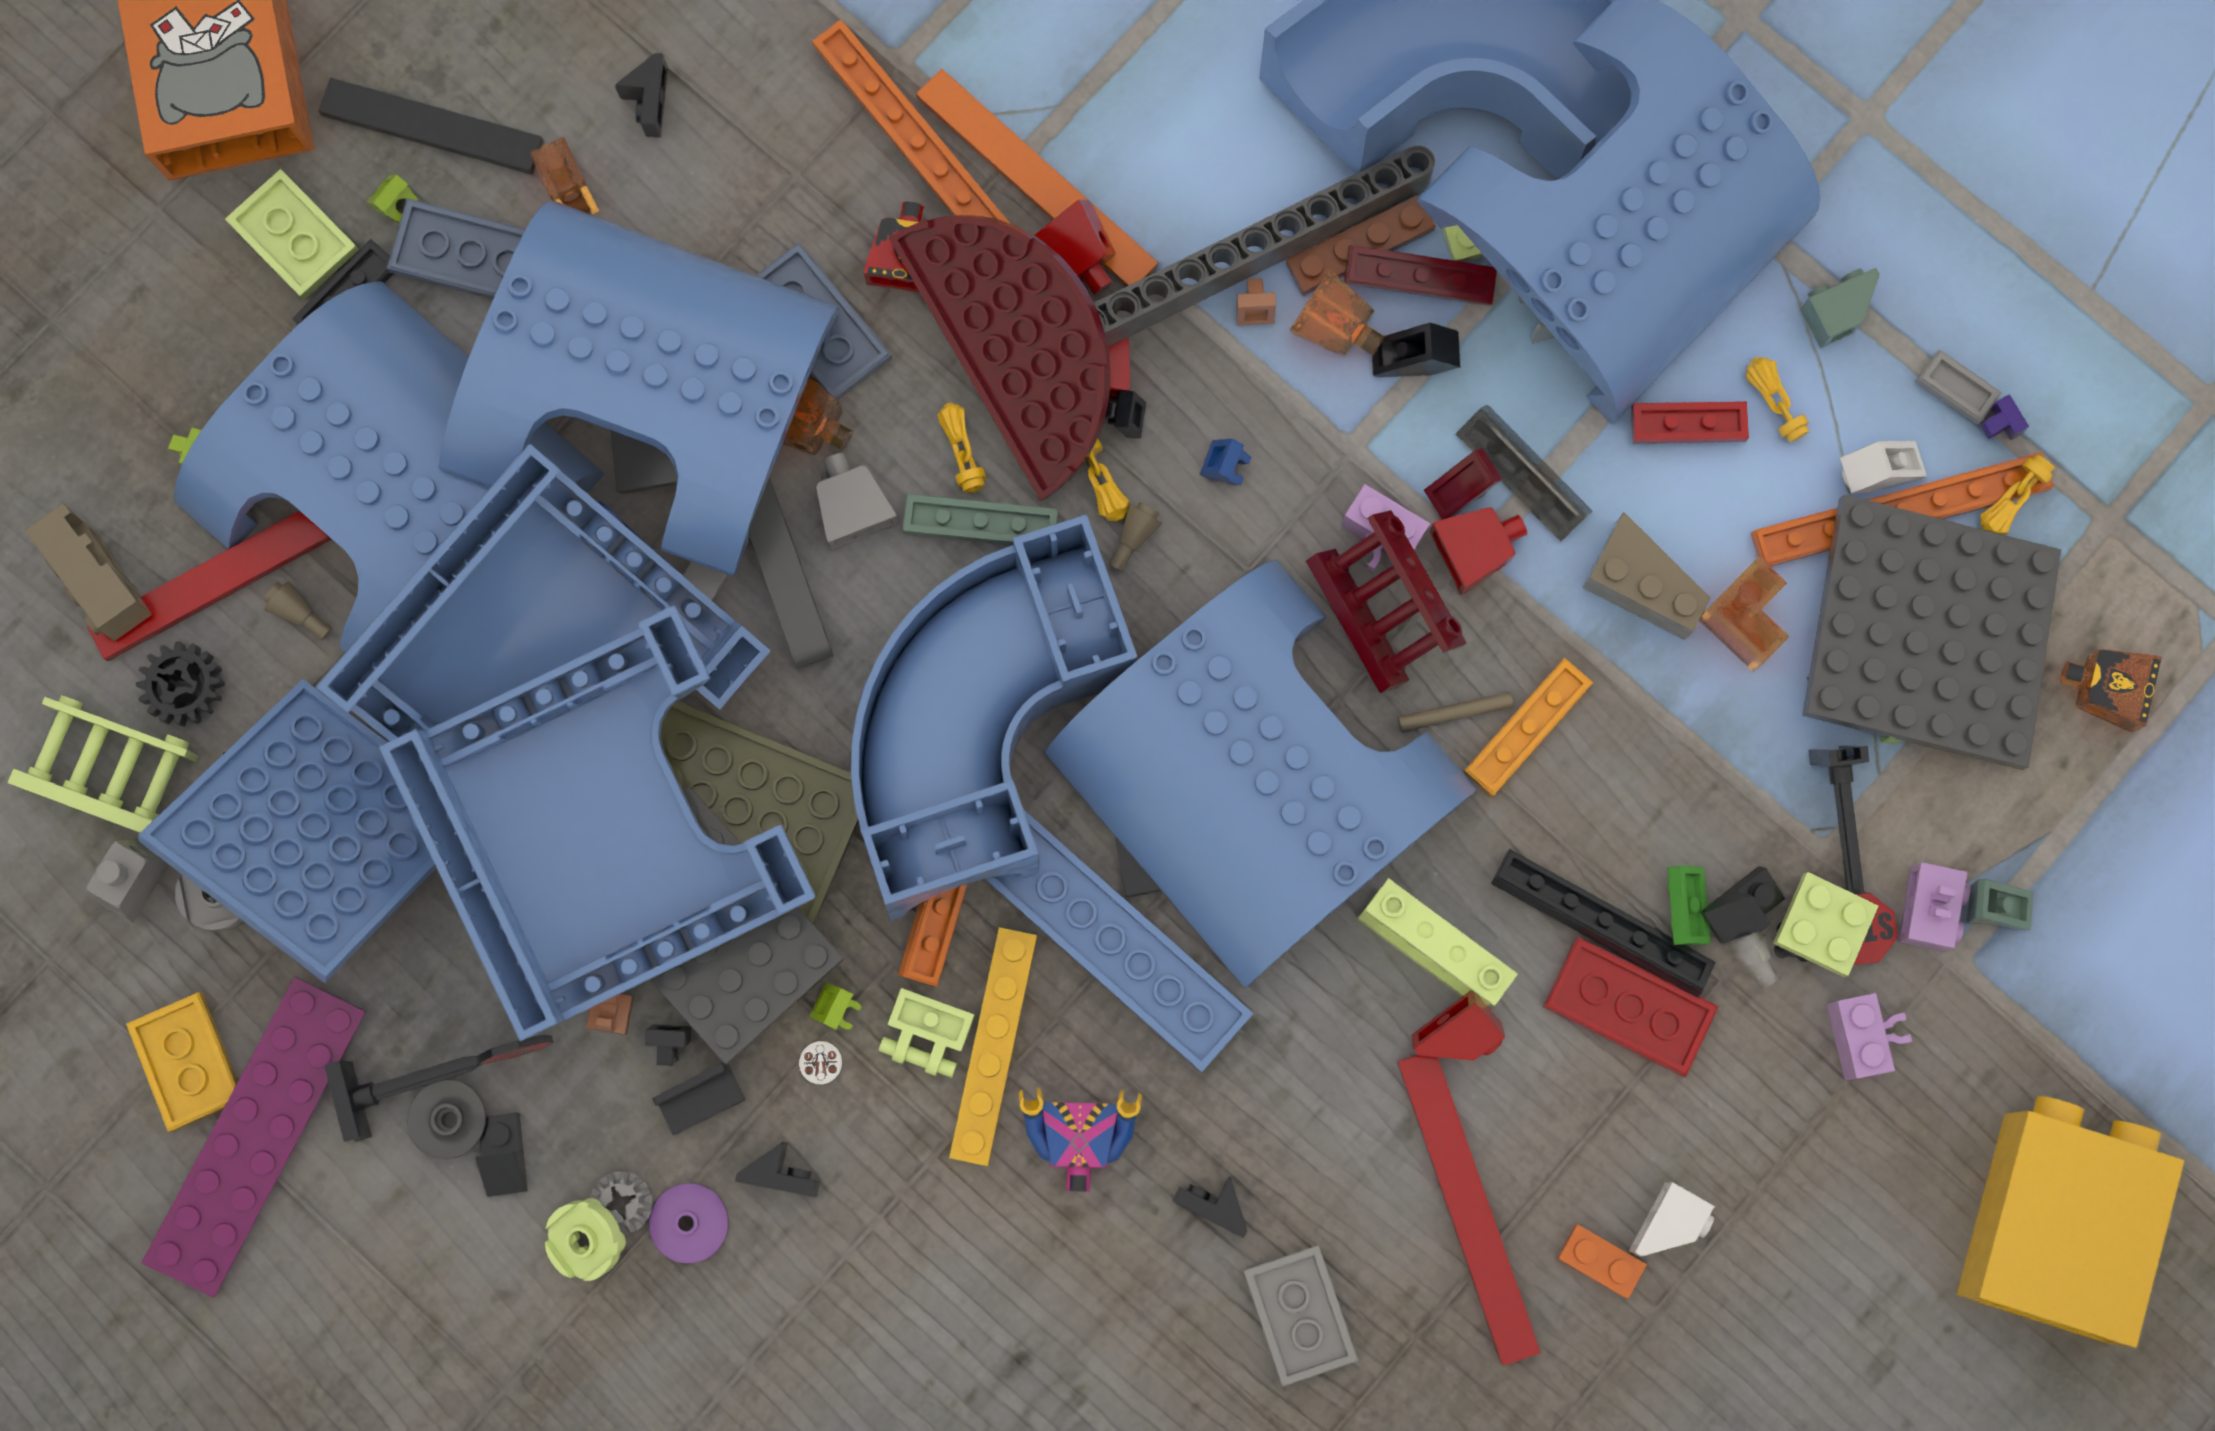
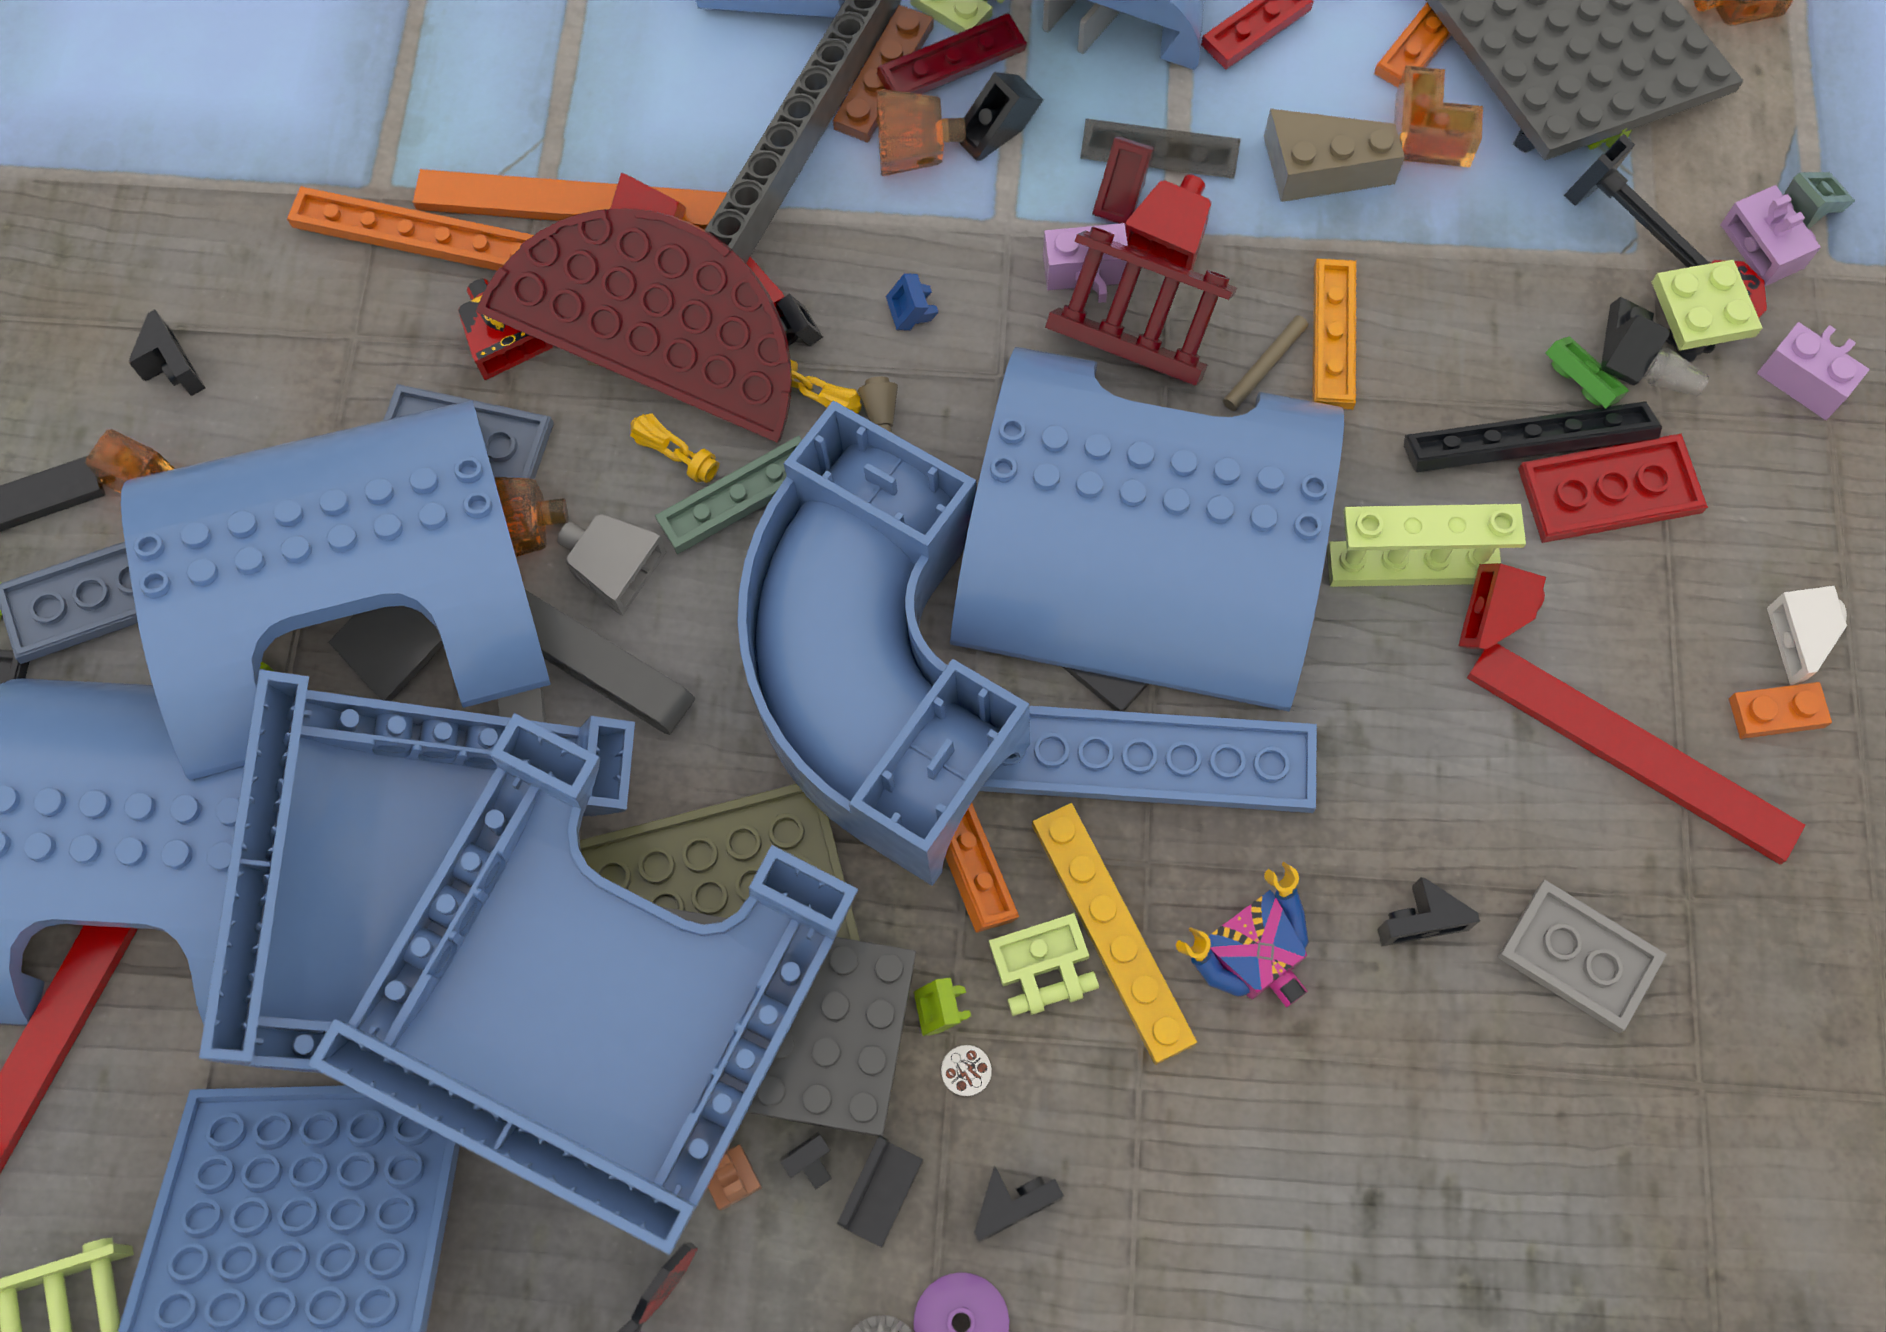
camera: 35 degrees left, 10 degrees down
black gear [136,641,225,727] -> none
dark tan cone [263,581,332,640] -> none
nougat tile [1236,278,1276,326] -> none

